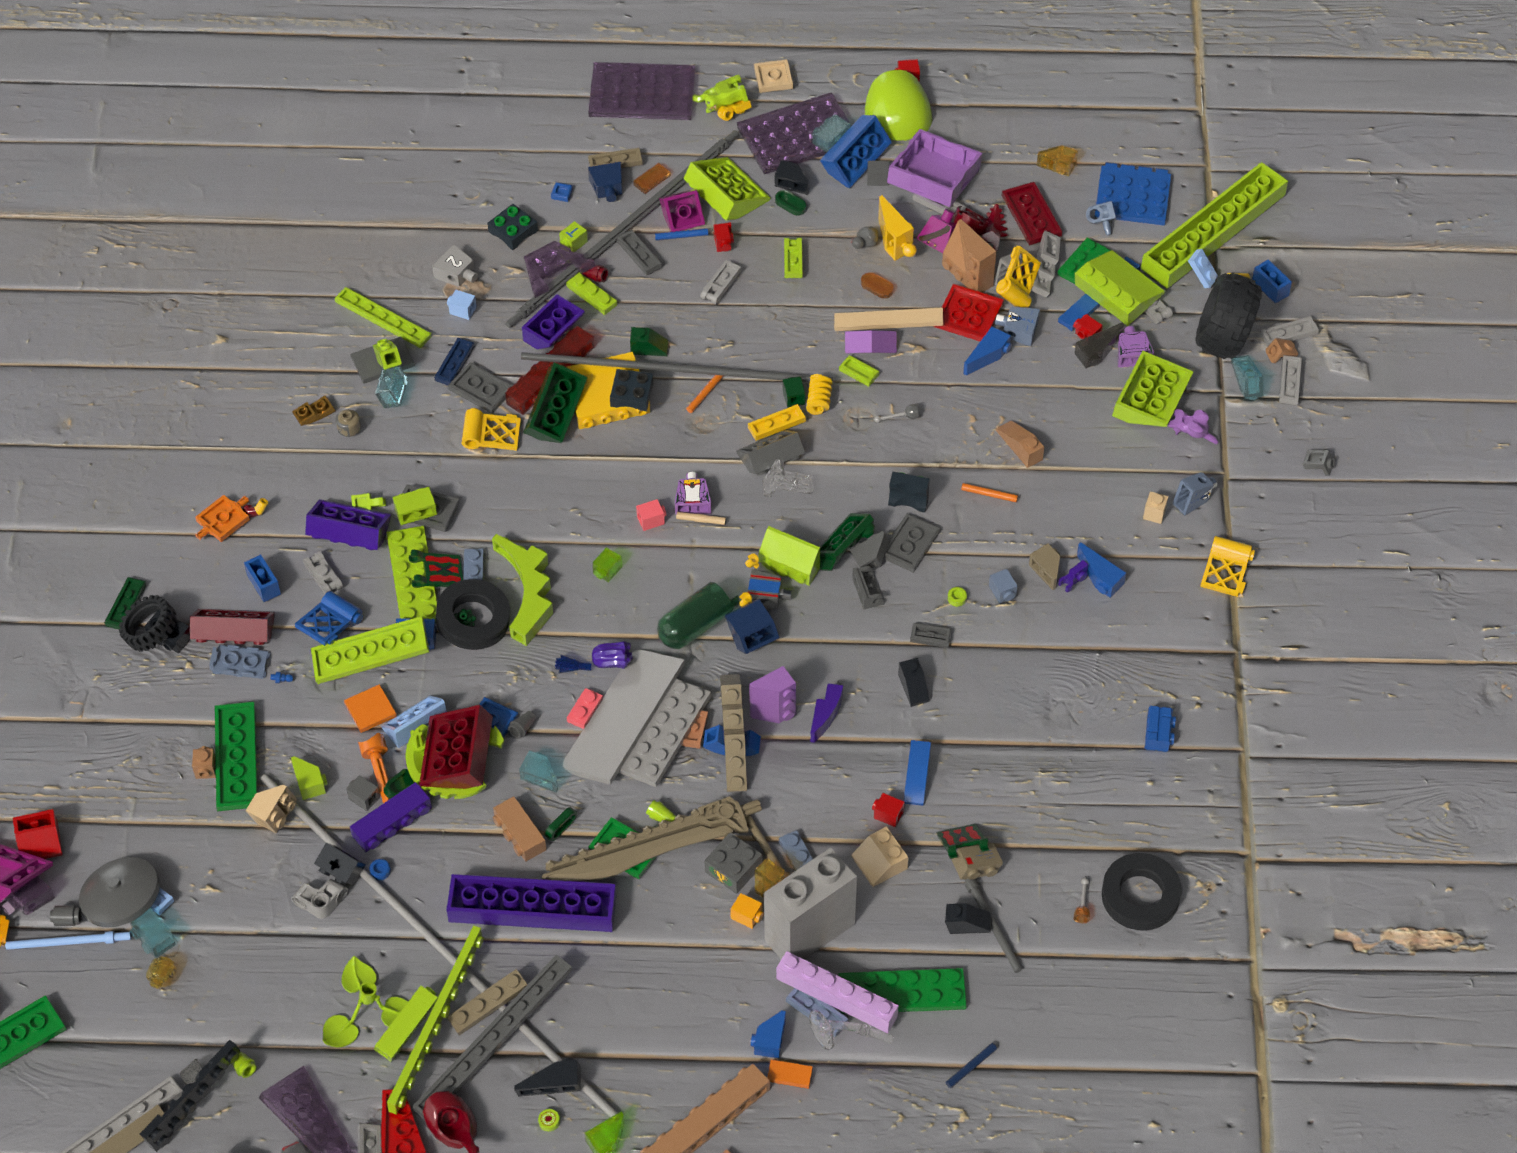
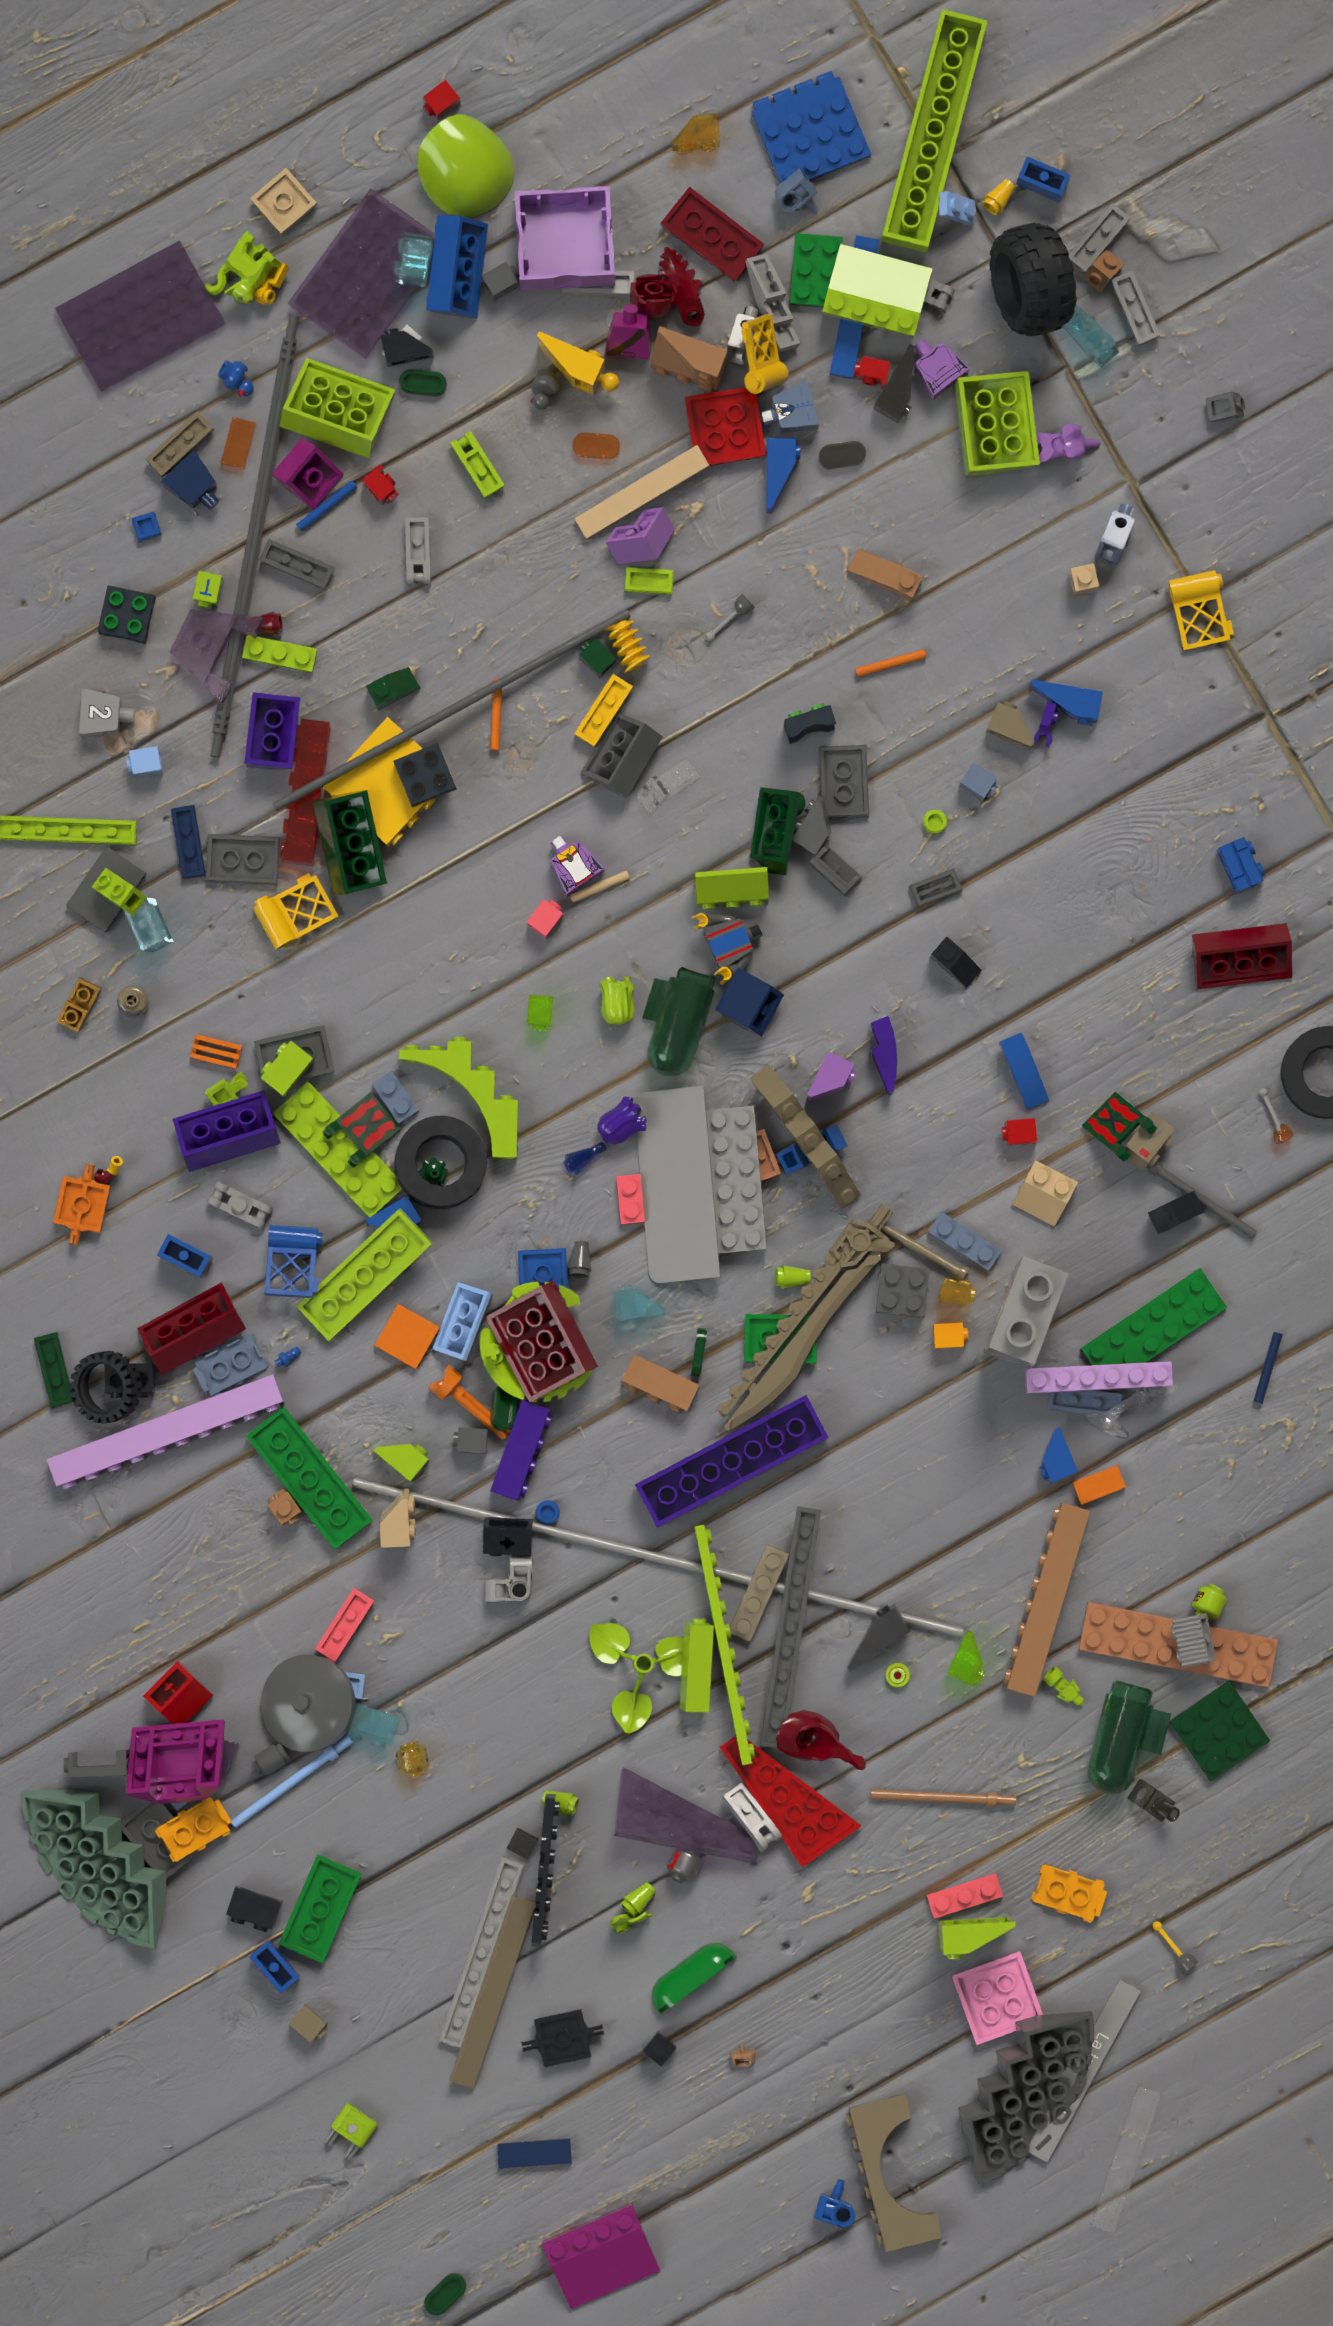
camera: 30 degrees left, 30 degrees up
none -> lavender brick [46,1374,284,1490]
none -> orange tile [190,1034,242,1069]
none -> blue animal [218,360,254,397]
none -> coral plate [315,1588,374,1662]
none -> lime piece [599,977,635,1025]
none -> clear smoke tile [819,441,866,470]
none -> dark red slope [1192,923,1292,990]

